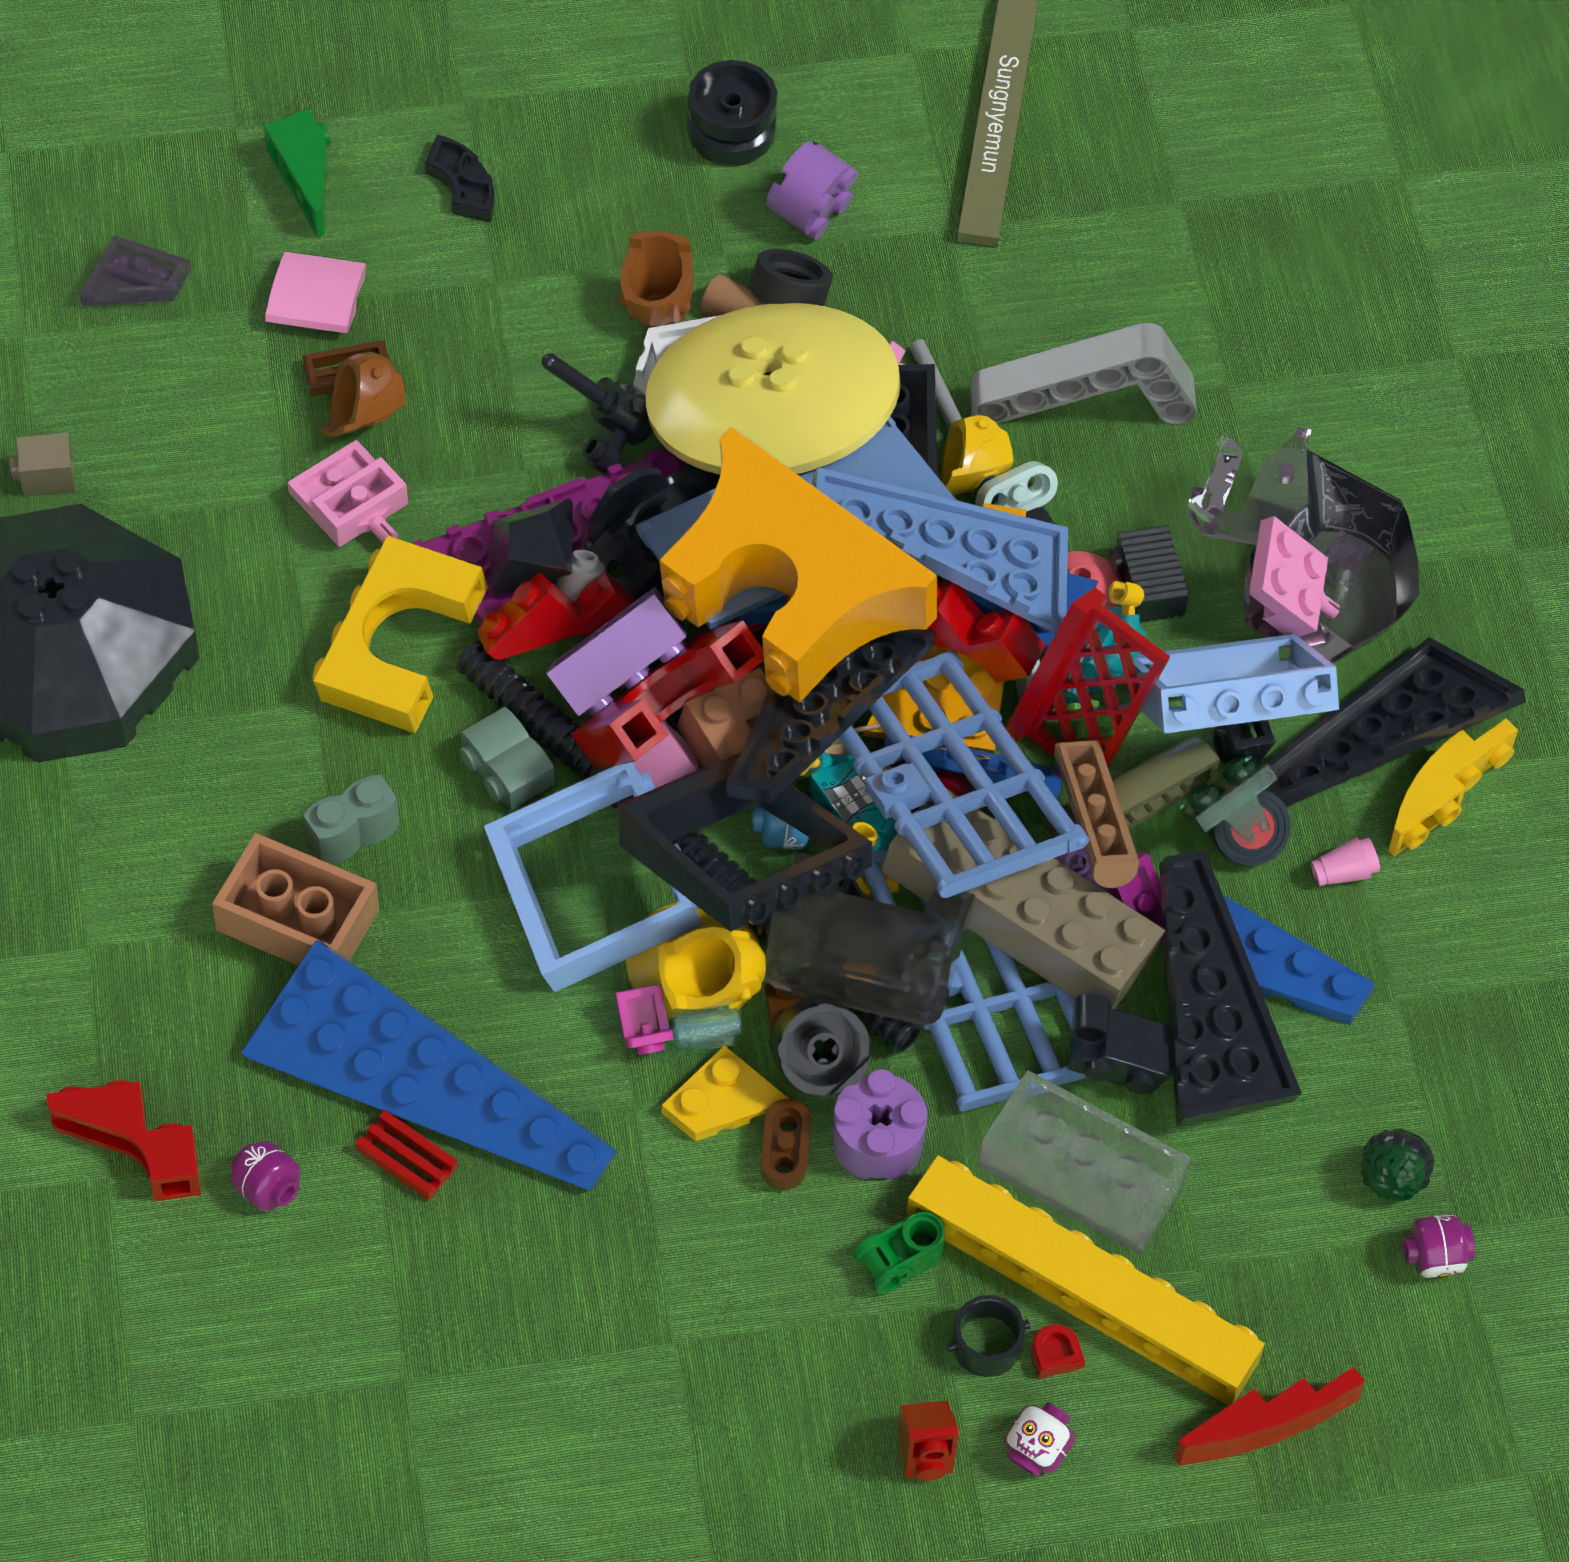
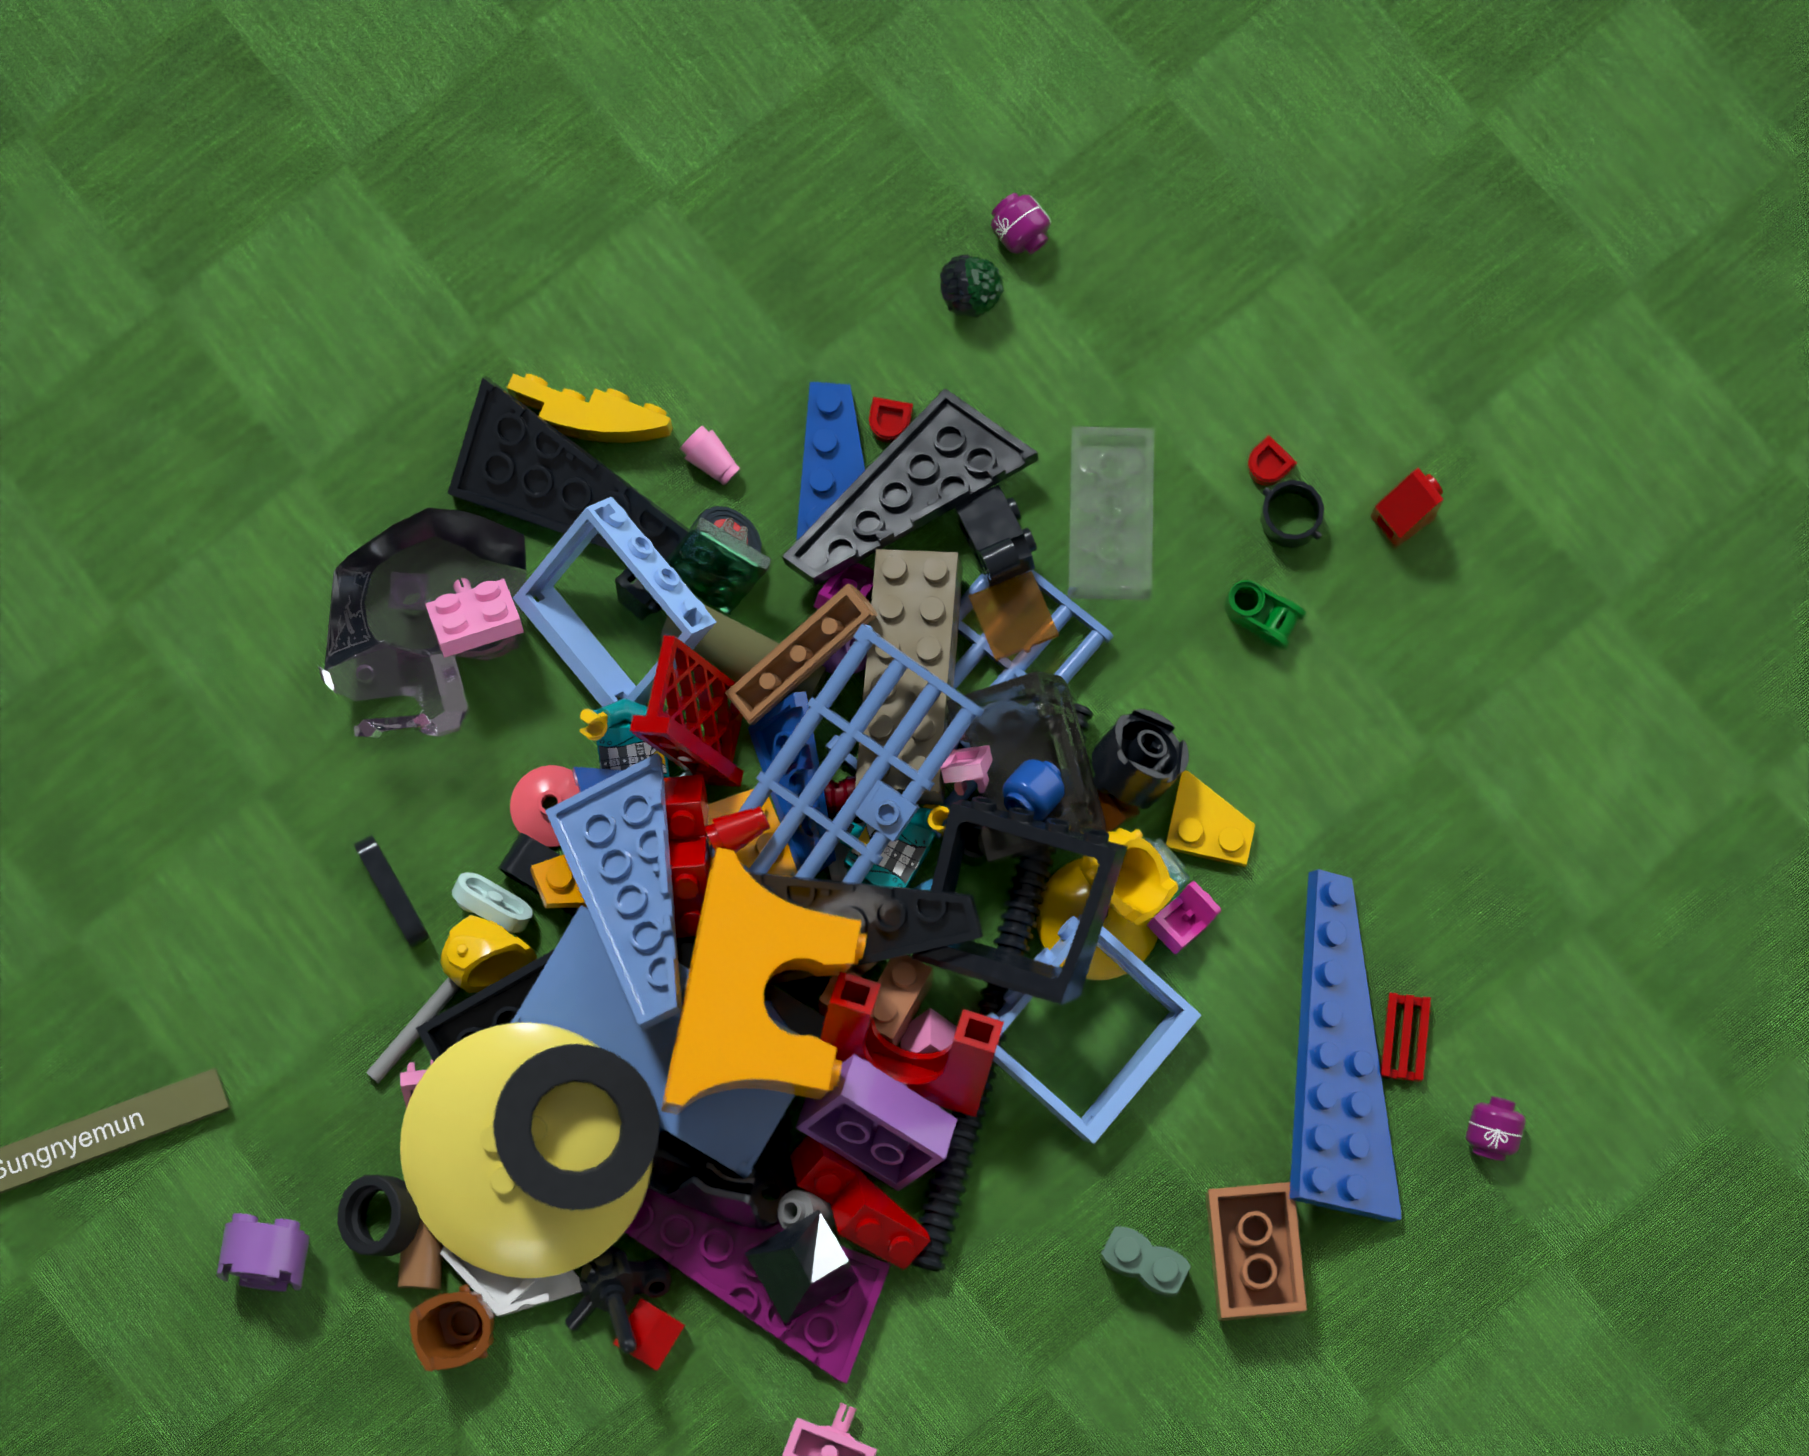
camera: 115 degrees left, 20 degrees up
red arch [46,1080,201,1202] -> none
yellow arch [313,535,488,734] -> none
sand green brick [459,707,555,810] -> none
black wheel [688,60,778,165] -> none
reddish brown plate [760,1099,811,1190] -> none
medium lavender brick [832,1069,928,1181] -> none
yellow brick [906,1155,1265,1406] -> none
light grey beam [970,323,1197,425] -> none
head [1004,1402,1076,1477] -> none
black brick [1110,525,1189,623] -> none
red slope [1174,1367,1365,1466] -> none
none -> black beam [354,834,430,948]
none -> black tyre [493,1044,659,1210]
none -> red piece [613,1298,685,1371]
none -> red cone [705,806,771,853]
none -> red tile [869,397,913,443]
none -> bright pink tile [940,745,993,796]
none -> clear orange piece [969,571,1059,661]
none -> blue head [1003,759,1065,821]

